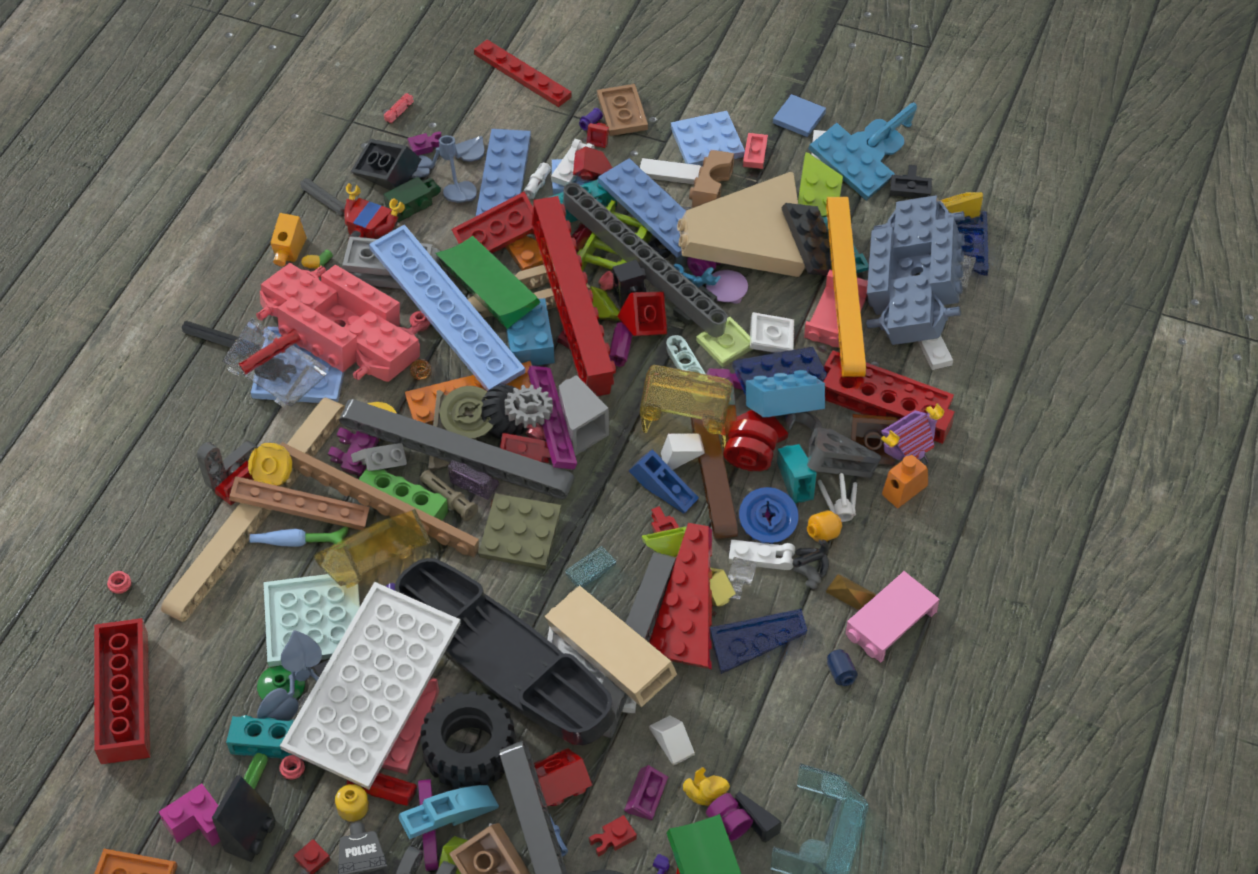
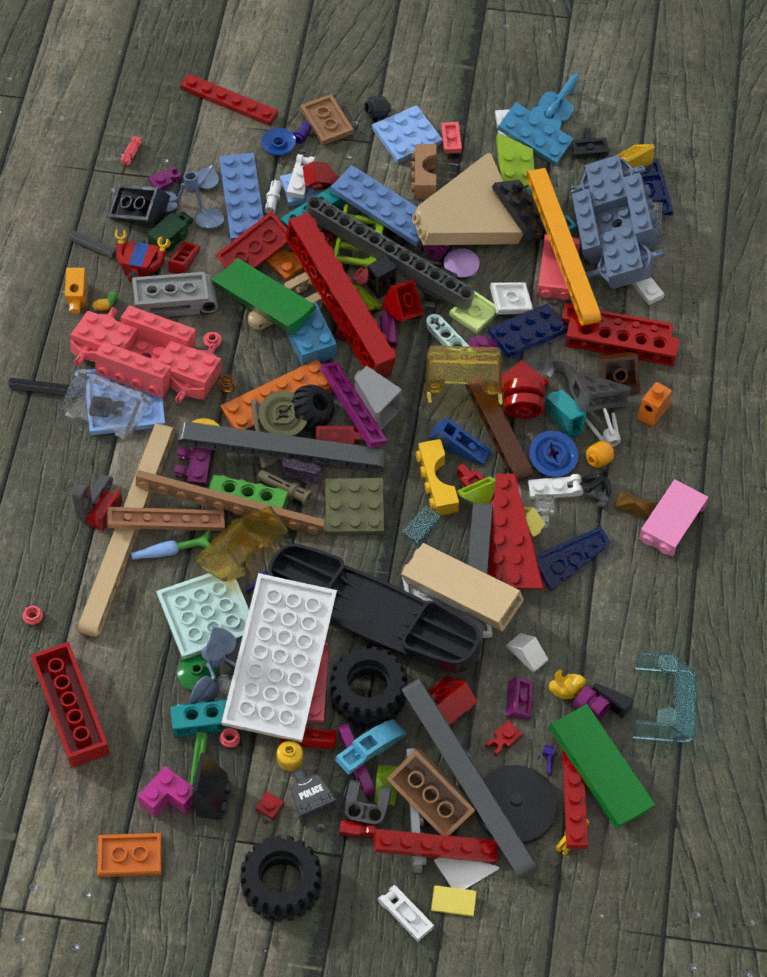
camera: 15 degrees left, 5 degrees up
red pin [238,328,301,375] -> none
yellow tile [248,443,292,486] -> none
light grey bracket [351,443,407,471] -> none
light blue plate [369,225,525,391] -> none
light grey gear [505,385,553,428] -> none
coral plate [526,423,546,440] -> none
red tile [586,123,609,148] -> none
white tile [640,158,701,184] -> none
white slope [661,434,705,470] -> none
dark azure piece [674,264,721,288] -> none
dark azure brick [746,370,825,417] -> none
medium blue tile [773,94,826,137] -> none
dark blue brick [827,649,858,686] -> none
torso [881,403,944,465] -> none
none -> red slope [168,241,200,274]
none -> blue dish [261,128,296,156]
none -> black head [364,96,391,119]
none -> yellow arch [416,439,459,517]

